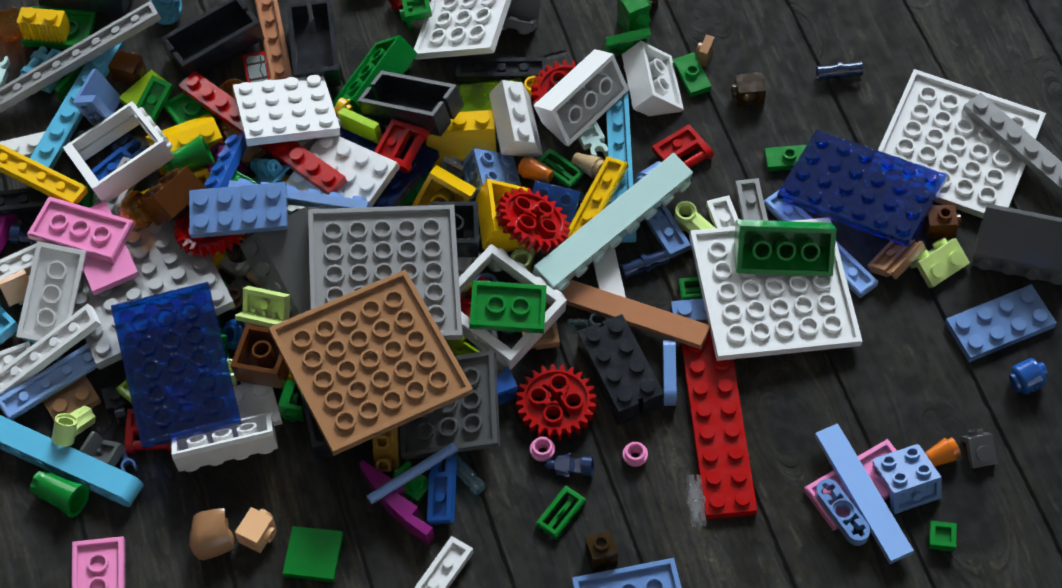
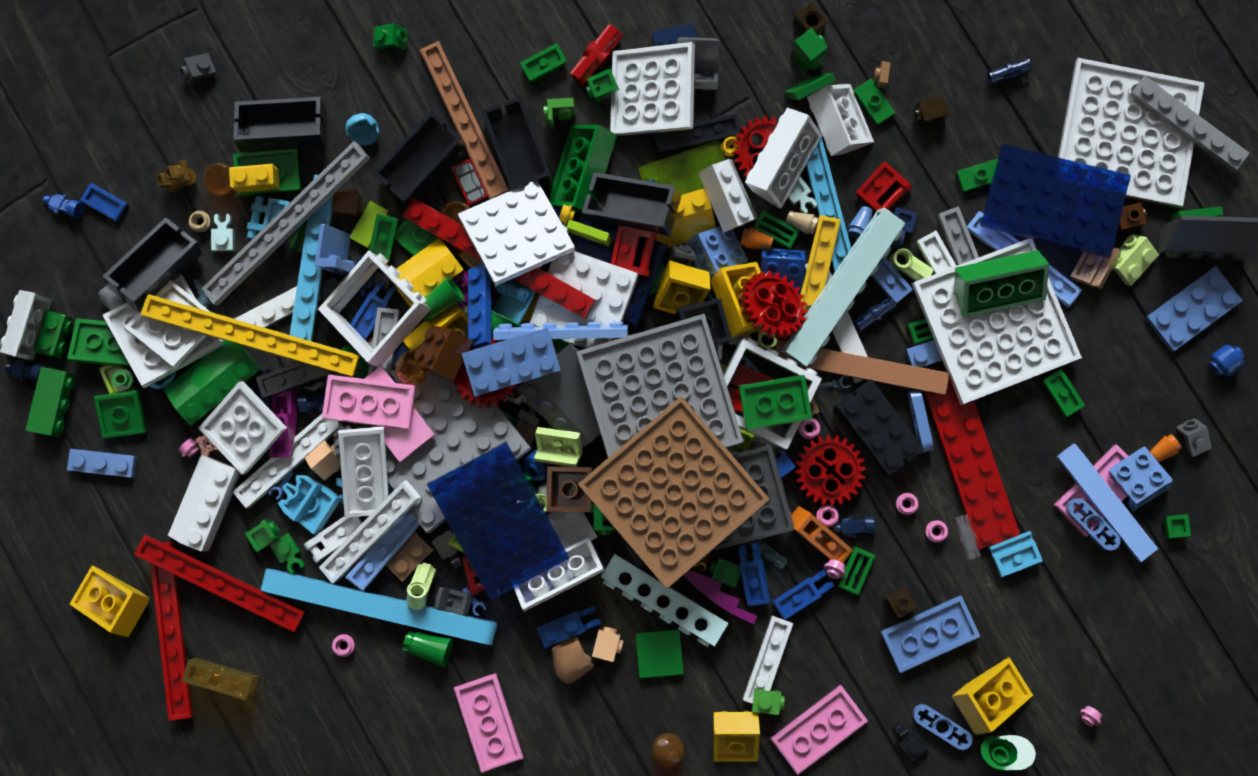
camera: 10 degrees left, 25 degrees up
medium blue bar [366,442,458,504] -> none
none -> blue hinge [537,606,601,648]
none -> bright green bracket [544,98,575,130]
none -> light aqua brick [601,554,728,647]
none -> blue hinge [772,570,834,620]
none -> orange slope [792,506,853,563]
none -> bright pink plate [798,418,820,439]
none -> bright pink plate [824,559,845,579]
none -> dark blue plate [891,207,917,249]
none -> bright pink plate [925,520,948,542]
none -> medium azure plate [988,531,1043,577]
none -> green plate [1041,369,1085,418]

